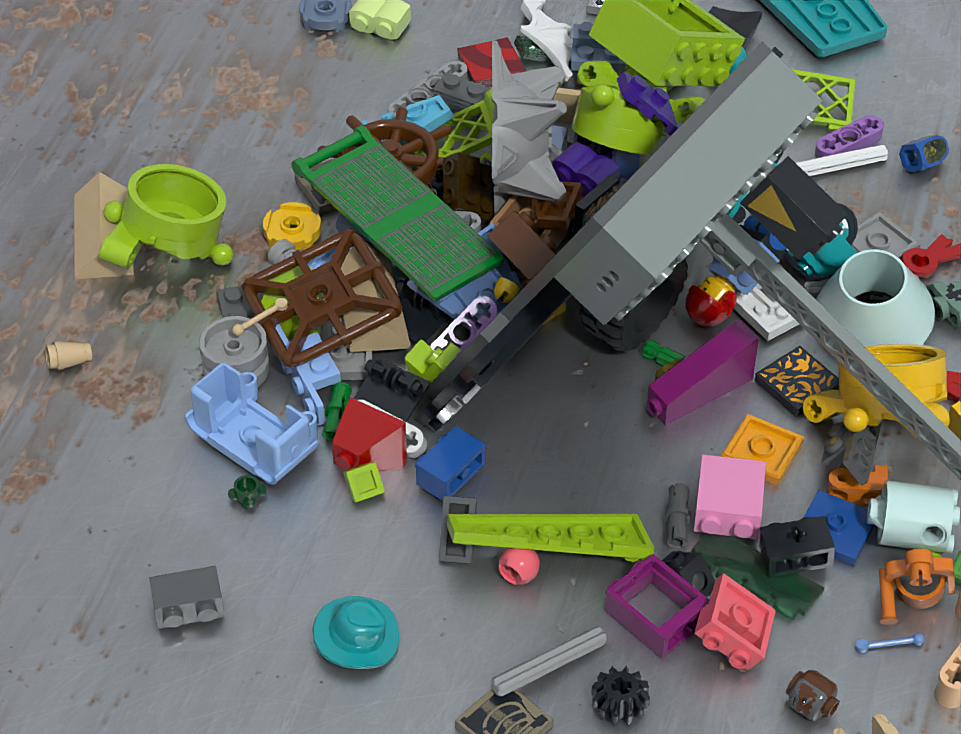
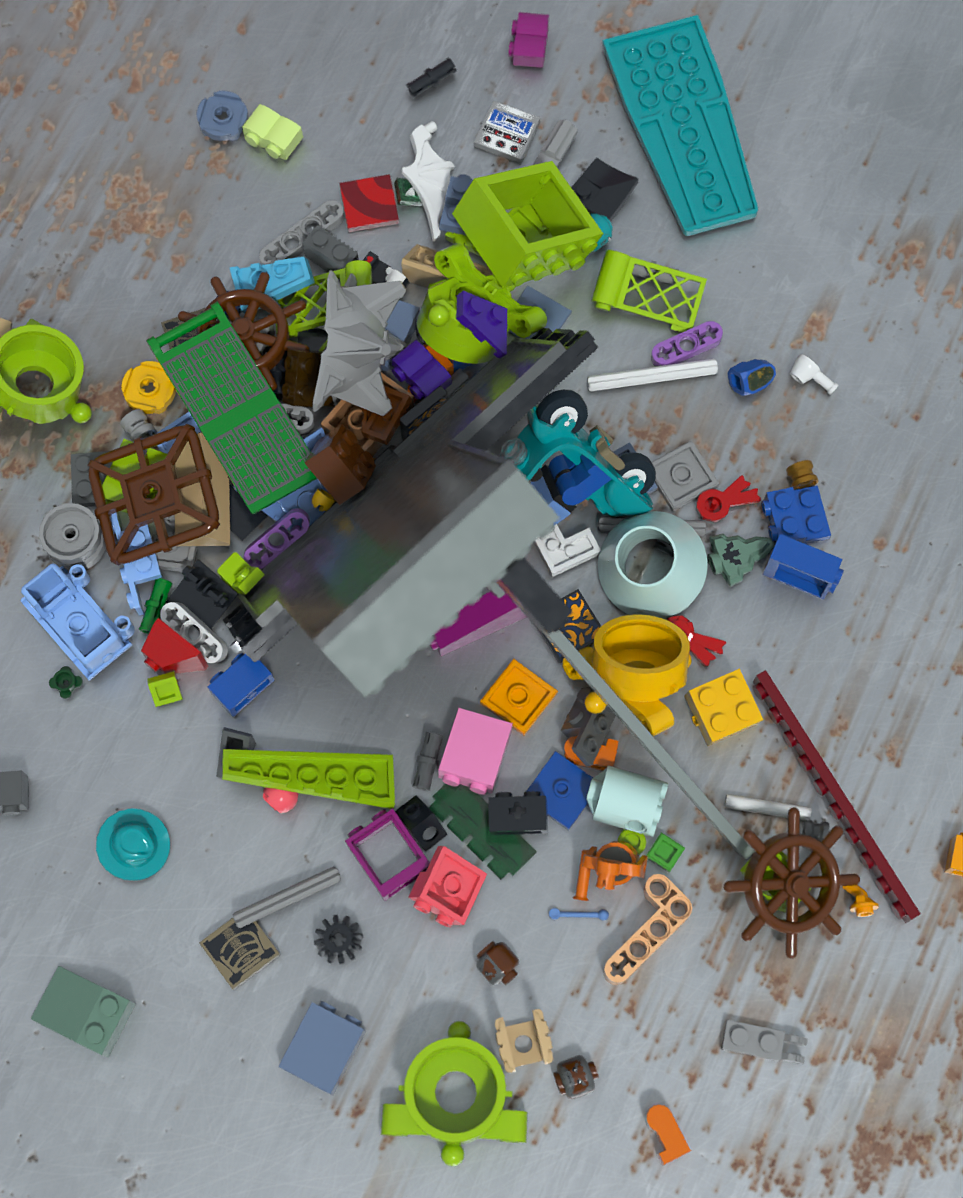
camera: 10 degrees right, 25 degrees up
tan hinge [232,298,288,336] -> none

